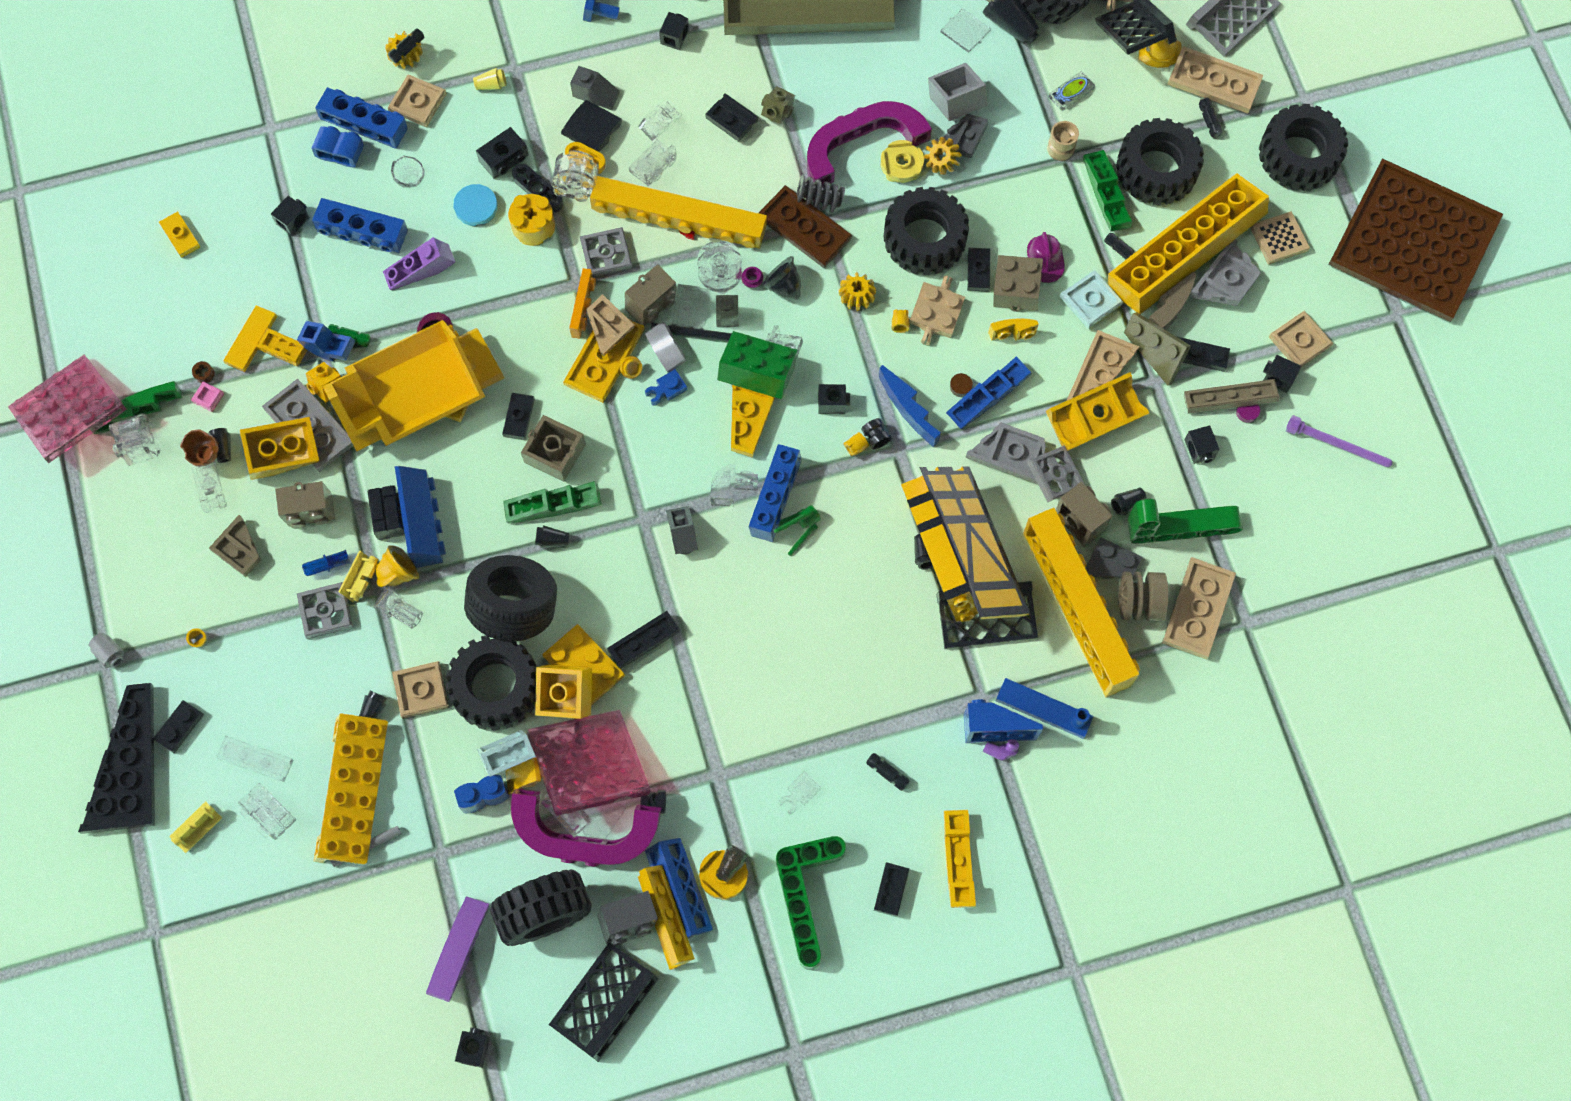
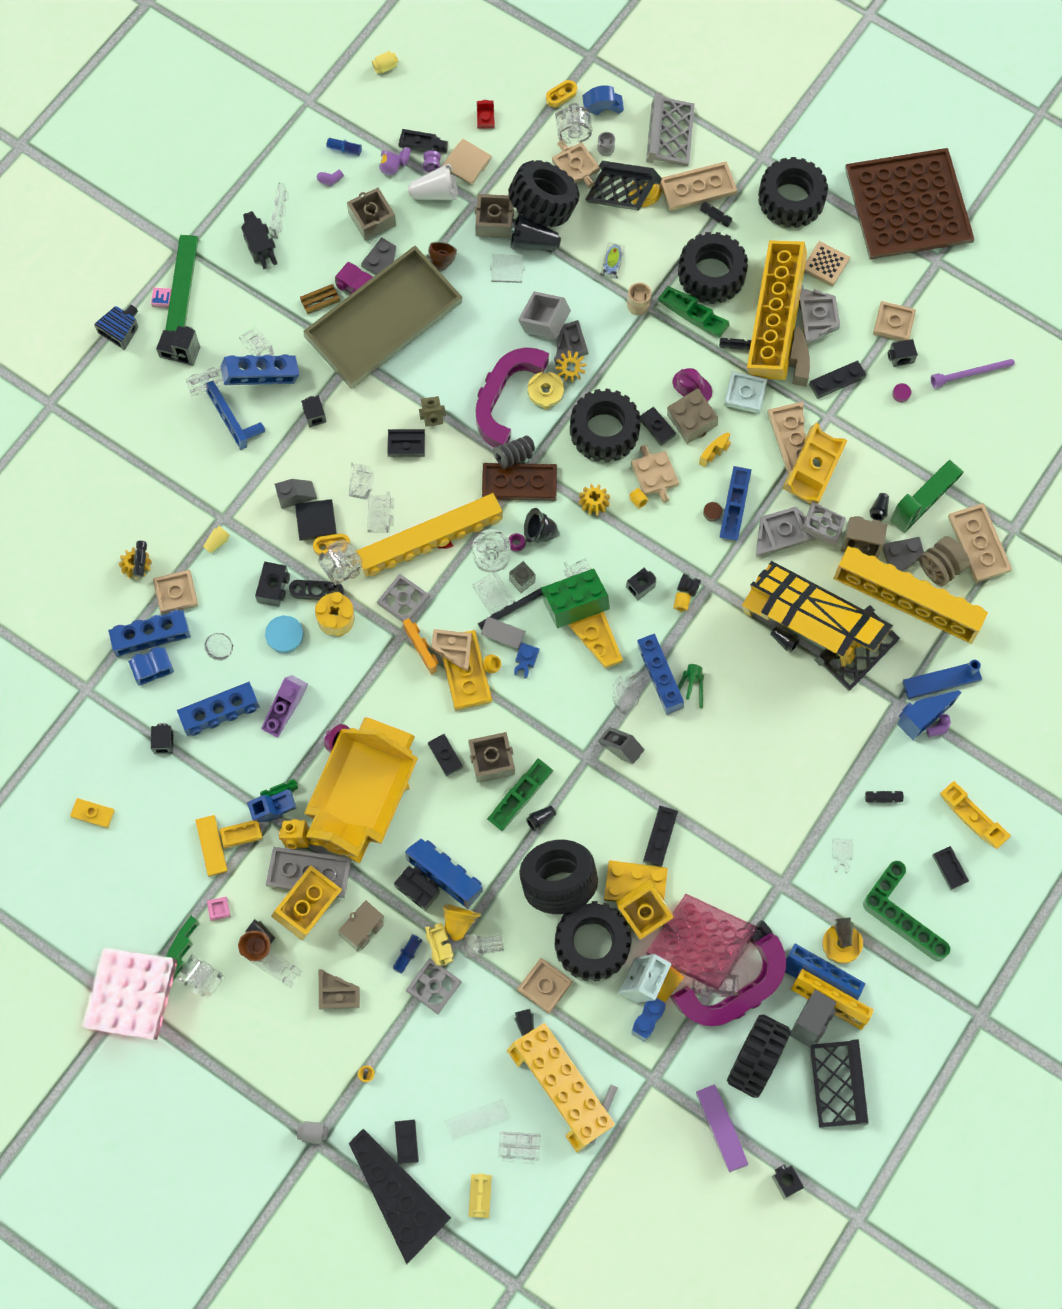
camera: 40 degrees left, 0 degrees up
reddish brown bush [192,361,215,383] -> none
dark tan brick [625,264,676,326] -> none
blue slope [879,365,941,447] -> none
olive wing [1124,312,1191,386] -> none
dark tan tile [1184,379,1280,414] -> none
black brick [1184,425,1220,464] -> none

